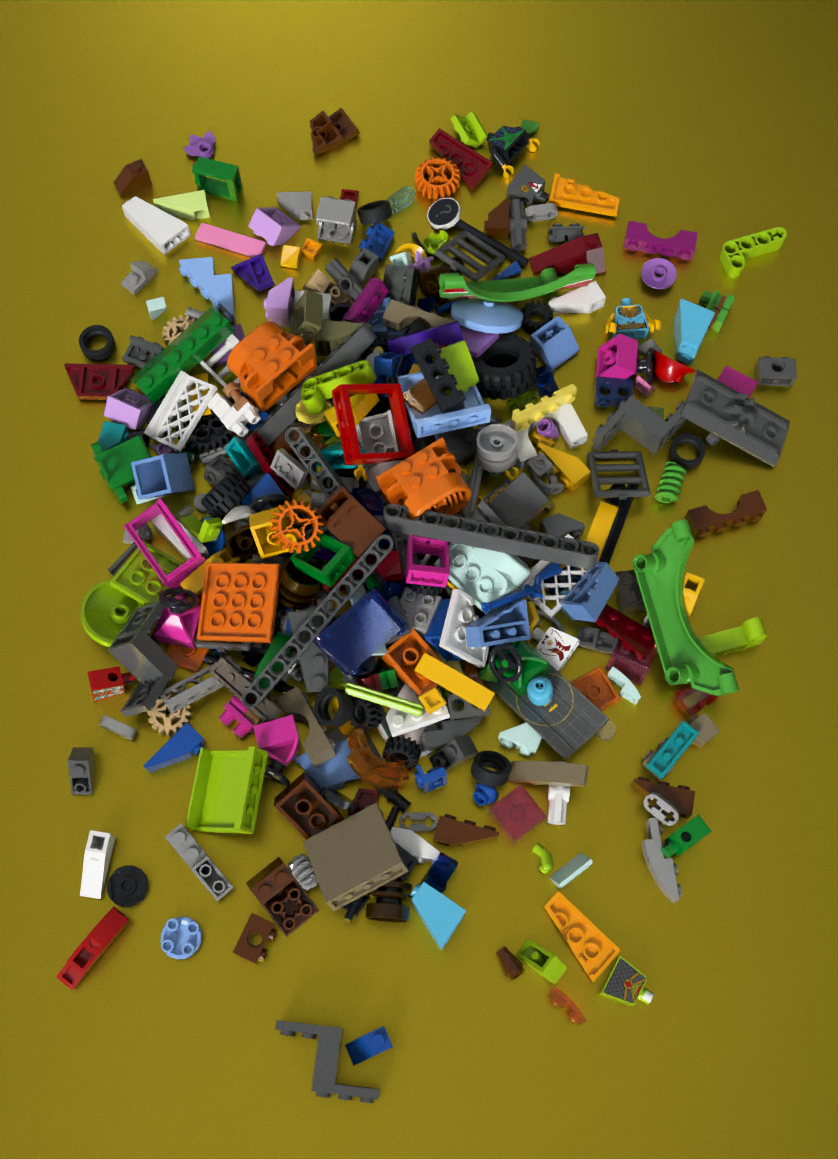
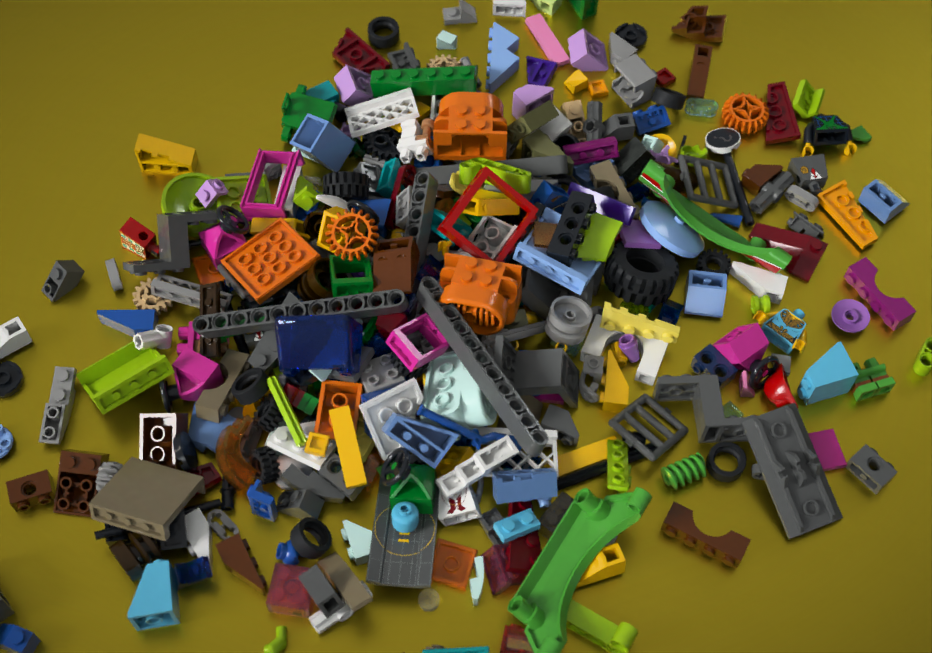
camera: 45 degrees right, 10 degrees down
none -> white piece [133,324,173,351]
none -> yellow wedge [134,133,198,175]
none -> lavender bracket [195,179,229,208]
none -> dark grey slope [298,564,345,618]
none -> white slope [435,435,519,500]
none -> medium azure plate [493,508,541,544]
none -> lime bracket [607,439,632,494]
none -> black tile [615,23,647,50]
none -> reddish brown slope [687,44,713,99]
none -> lime wheel [751,295,771,314]
none -> medium blue slope [858,179,910,224]

